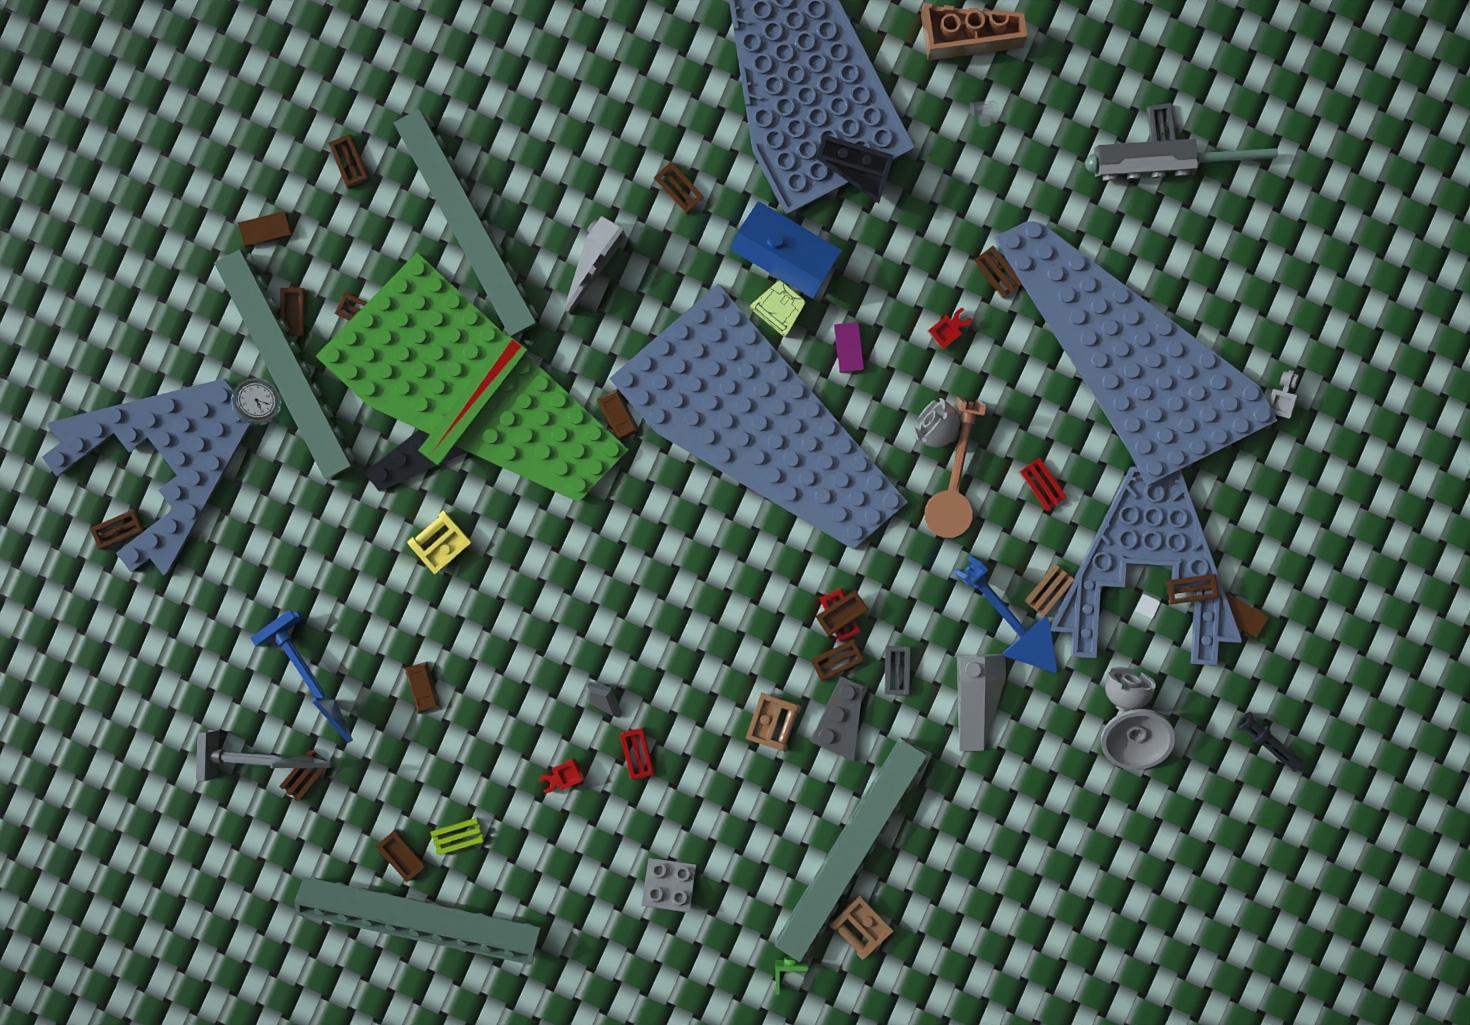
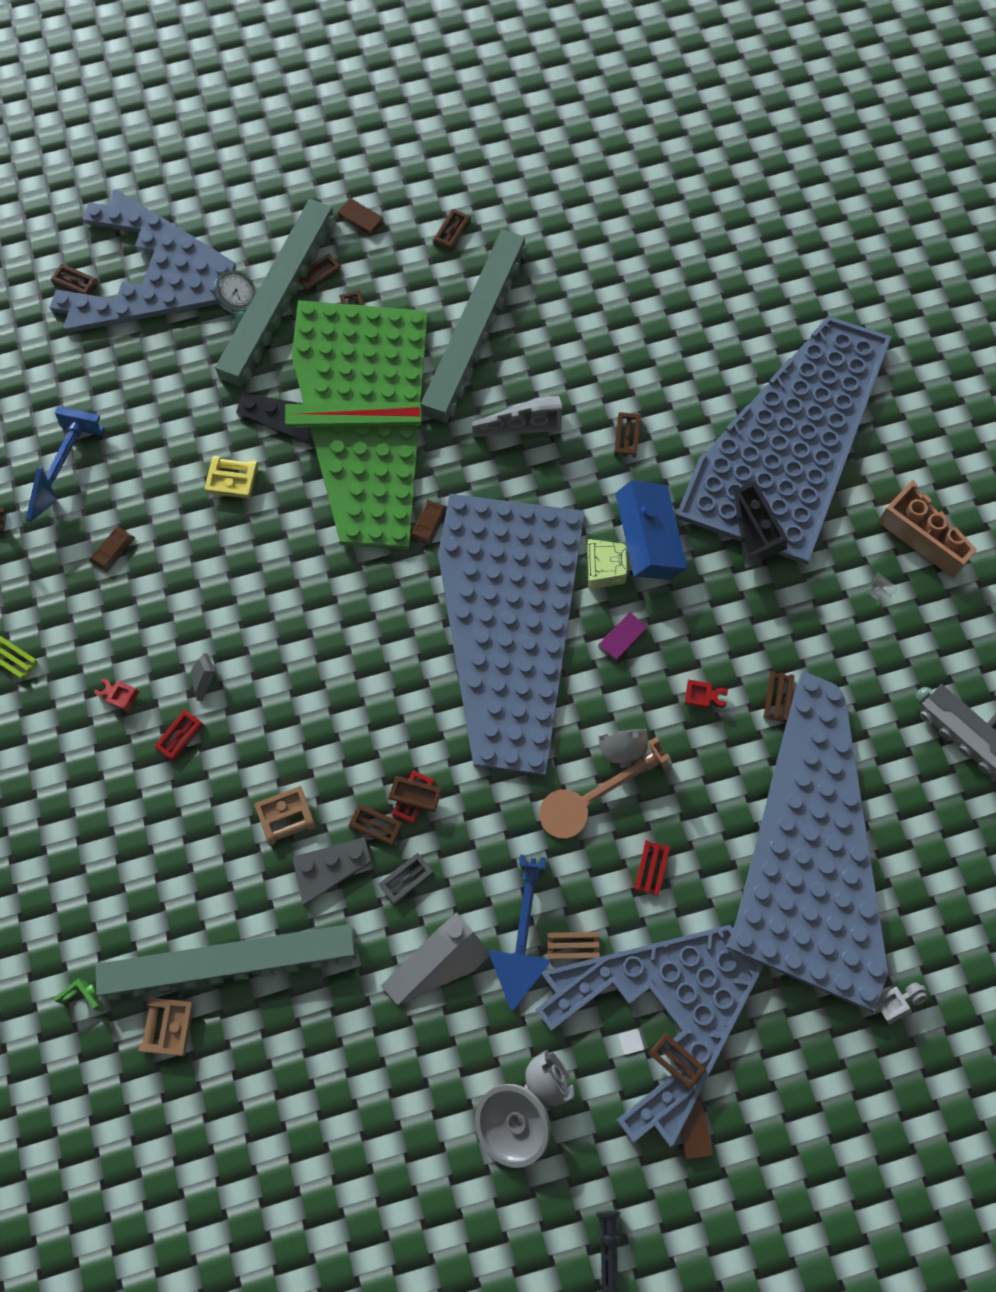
camera: 55 degrees right, 20 degrees down
light grey hinge [641,858,696,913] -> none

